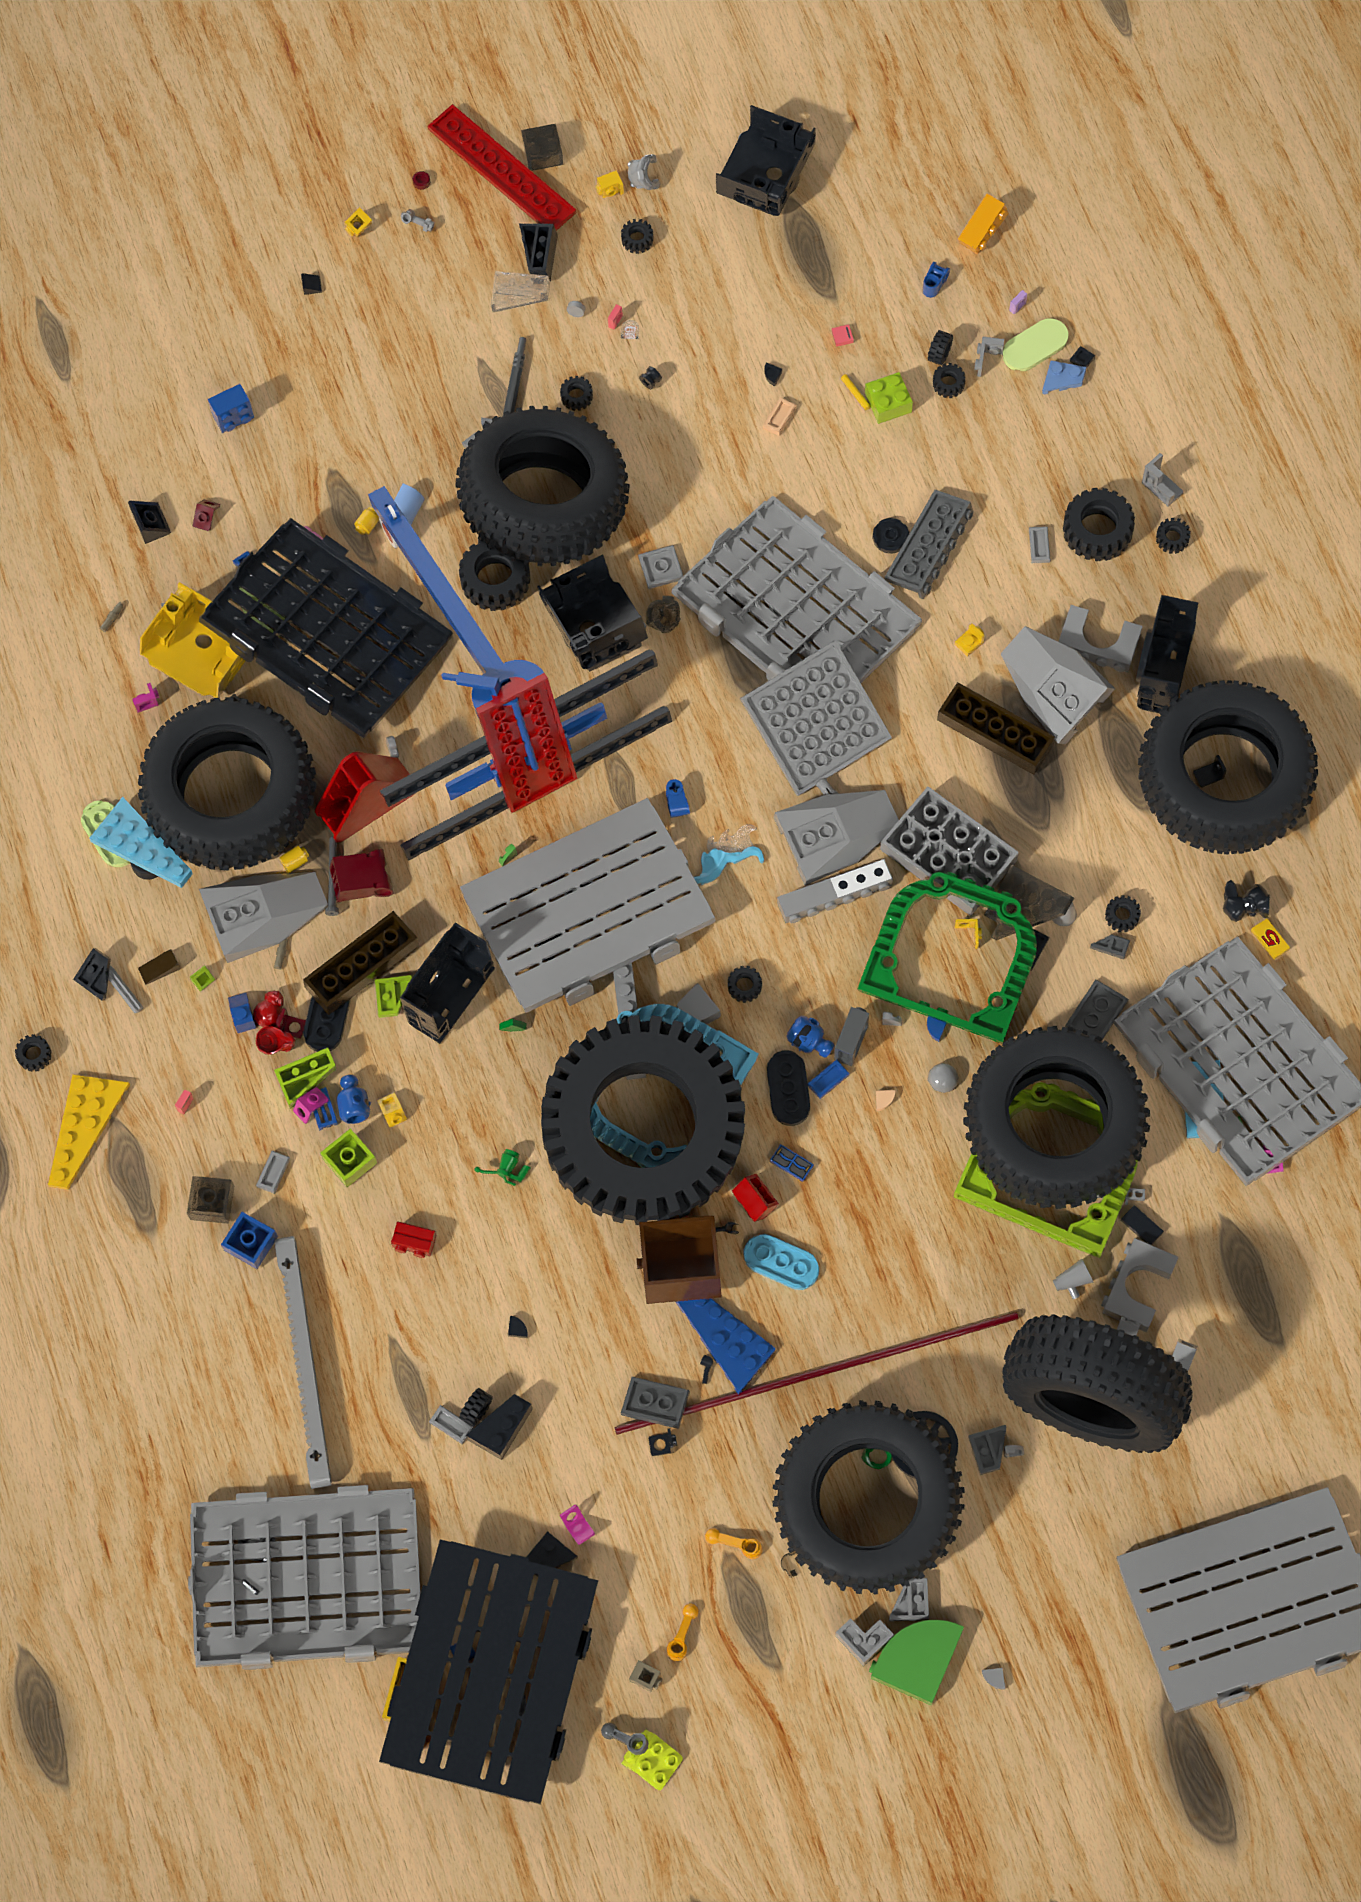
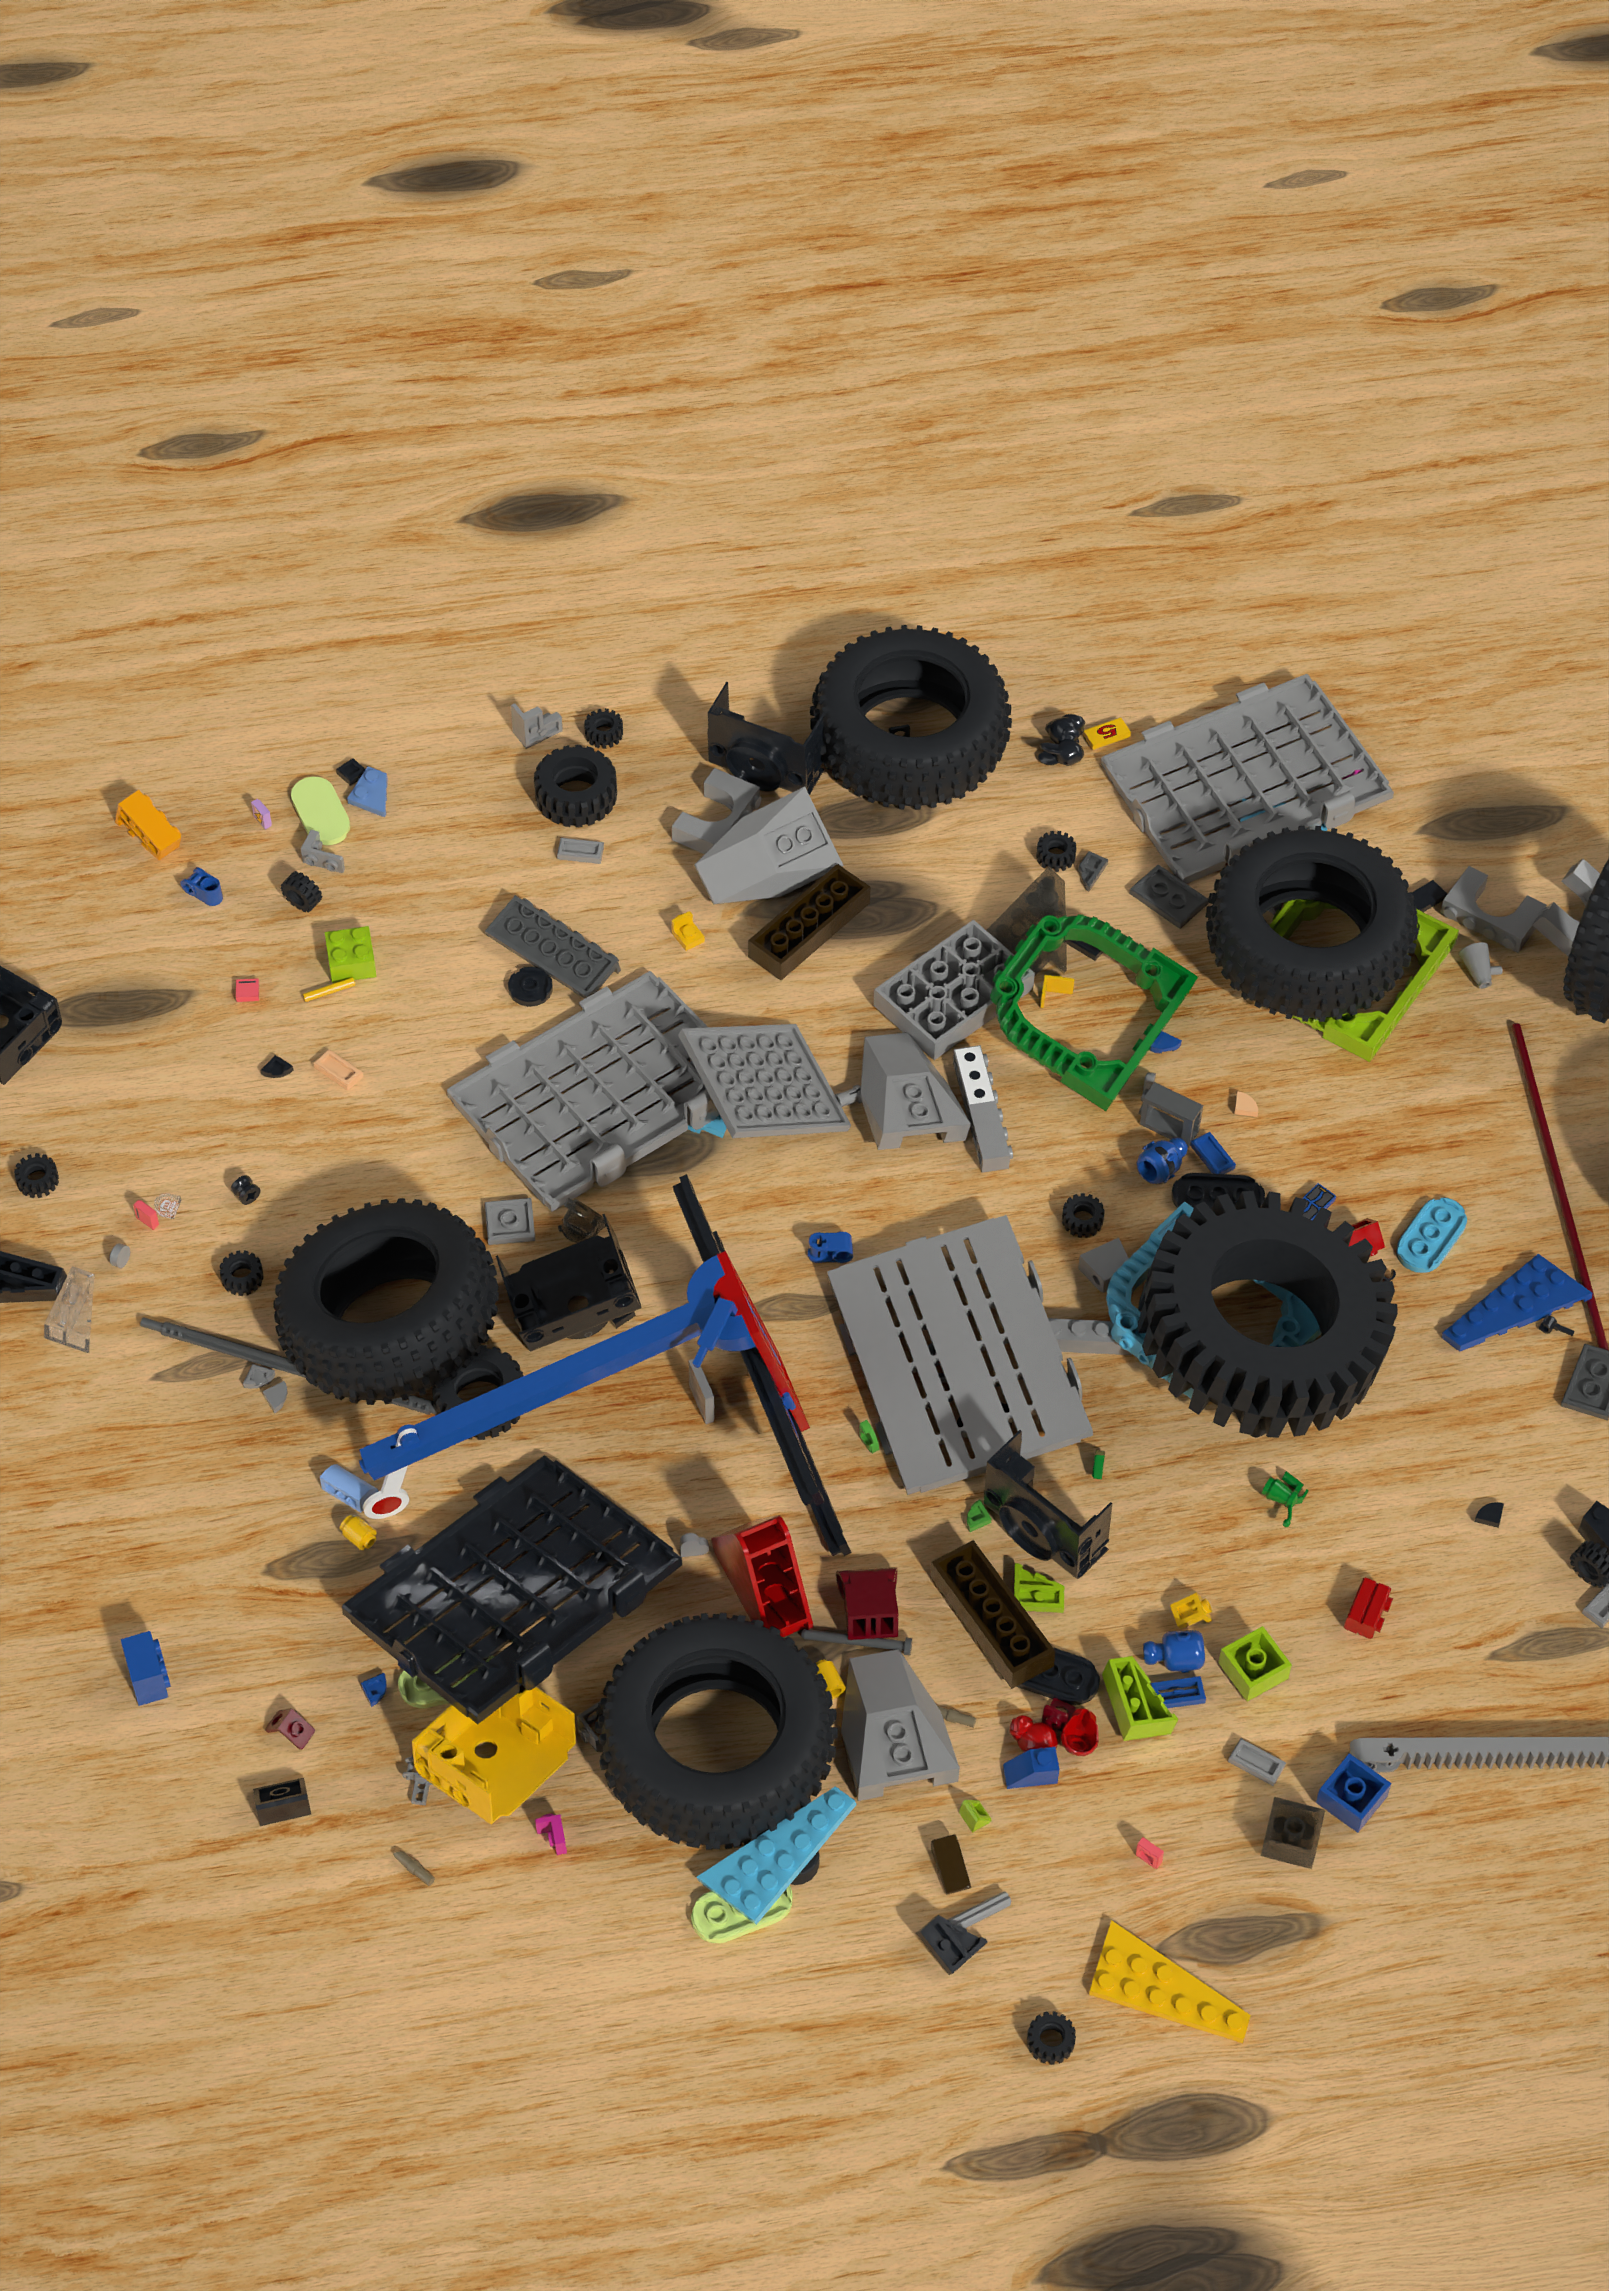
camera: 85 degrees left, 15 degrees down
dark pink bracket [293,1087,329,1124] -> none
reddish brown container [636,1216,722,1304] -> none
piece [694,824,764,885] -> none
light grey hair [928,1063,959,1093] -> none
black tyre [933,363,965,398] -> none

